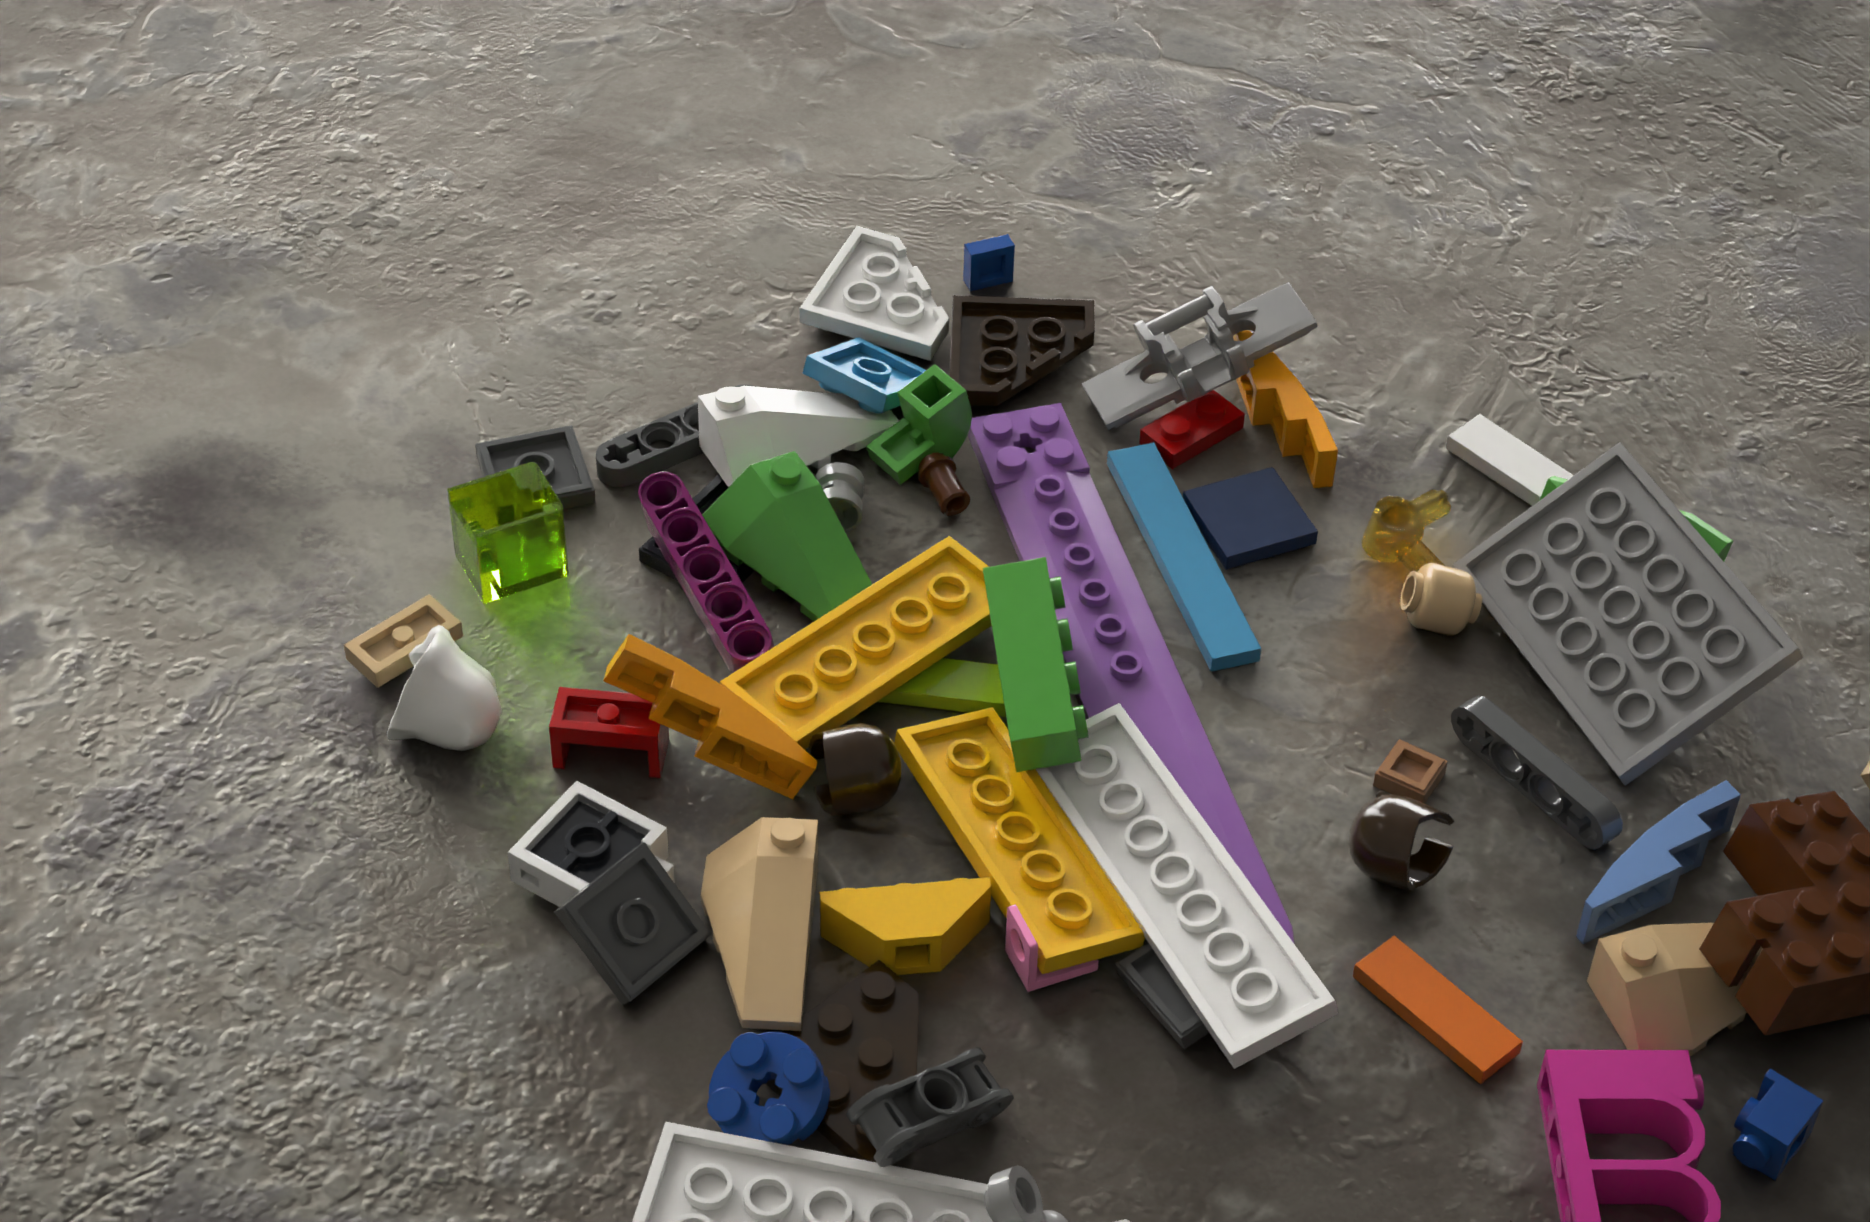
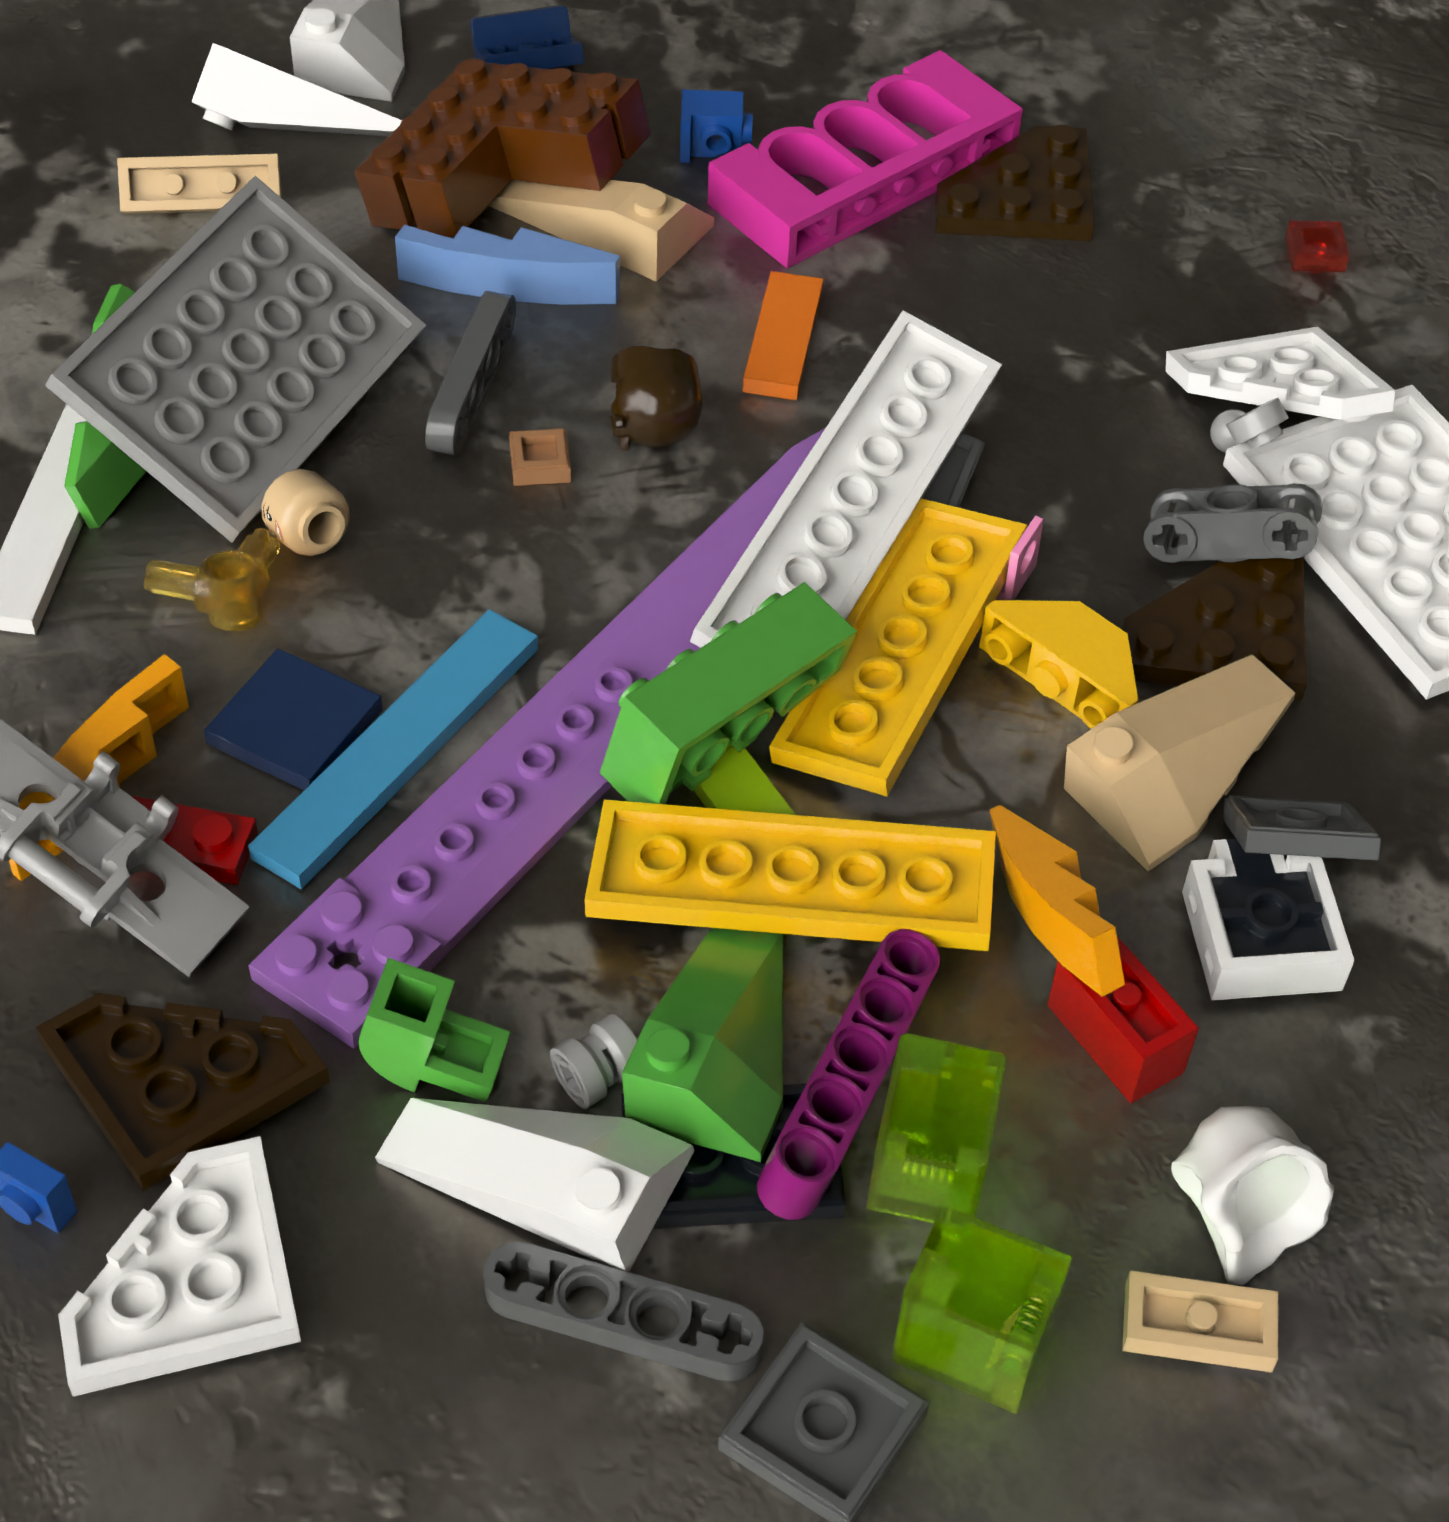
camera: 130 degrees left, 5 degrees up
blue plate [707,1031,830,1145] -> none
dark azure plate [803,337,926,413] -> none
dark brown helmet [808,723,901,816] -> none
reddish brown pin [918,452,971,516] -> none
none -> clear neon green piece [866,1033,1006,1232]

